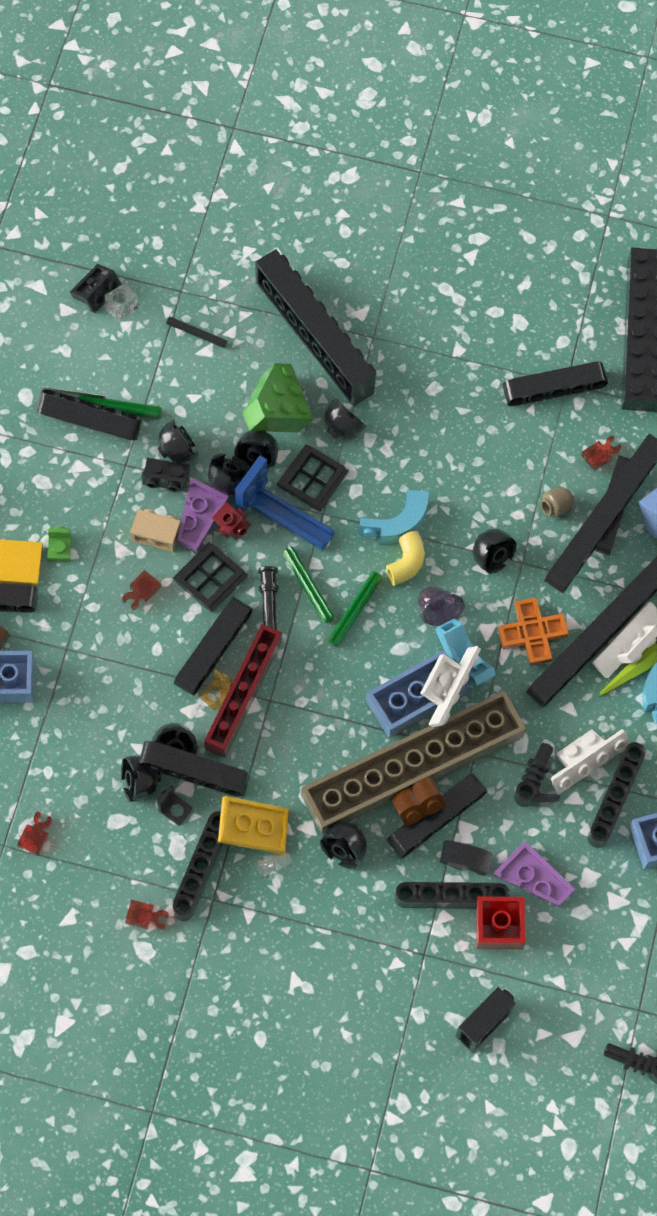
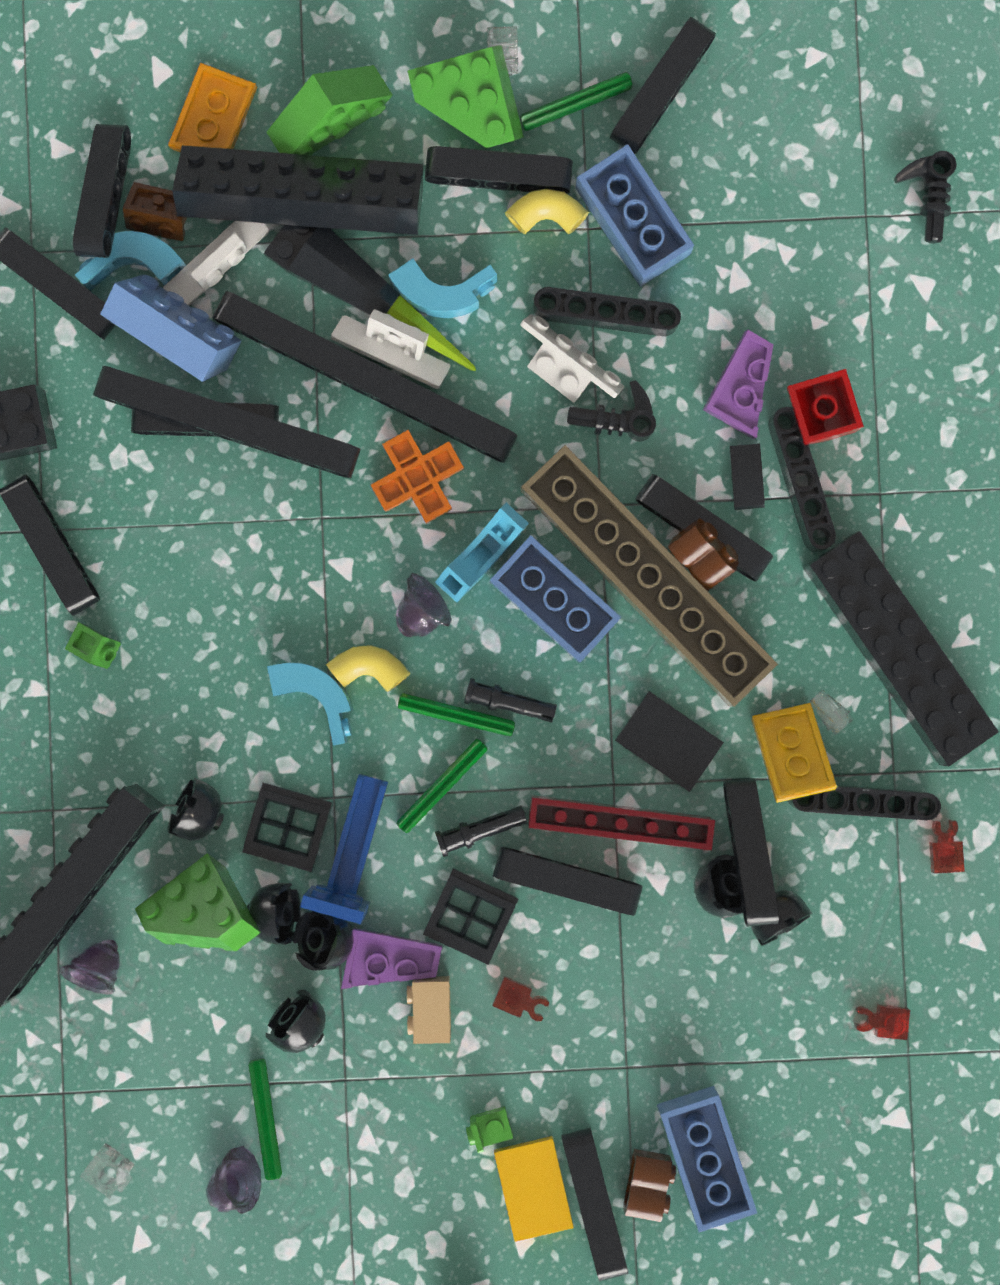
camera: 105 degrees left, 20 degrees up
black beam [37,389,142,440] -> none
sticker [41,387,106,398] -> none
black bracket [70,264,122,313] -> none
black bracket [141,457,190,492] -> none
black bracket [157,785,192,826] -> none
black bar [166,316,228,348] -> none
clear yellow bracket [199,669,232,710] -> none
dark red brick [212,502,251,541] -> none
black cylinder [320,822,367,869] -> none
white bracket [420,646,481,727] -> none
black window [455,987,516,1053] -> none
black cylinder [472,529,517,574] -> none
dark tan head [541,486,574,518] -> none
clear red plate [581,436,622,471] -> none
none -> clear purple piece [59,940,120,994]
none -> bright green bracket [65,622,121,669]
none -> piece [206,1146,261,1214]
none -> black pin [464,678,557,723]
none -> black tile [615,691,724,792]
none -> black brick [803,531,999,767]

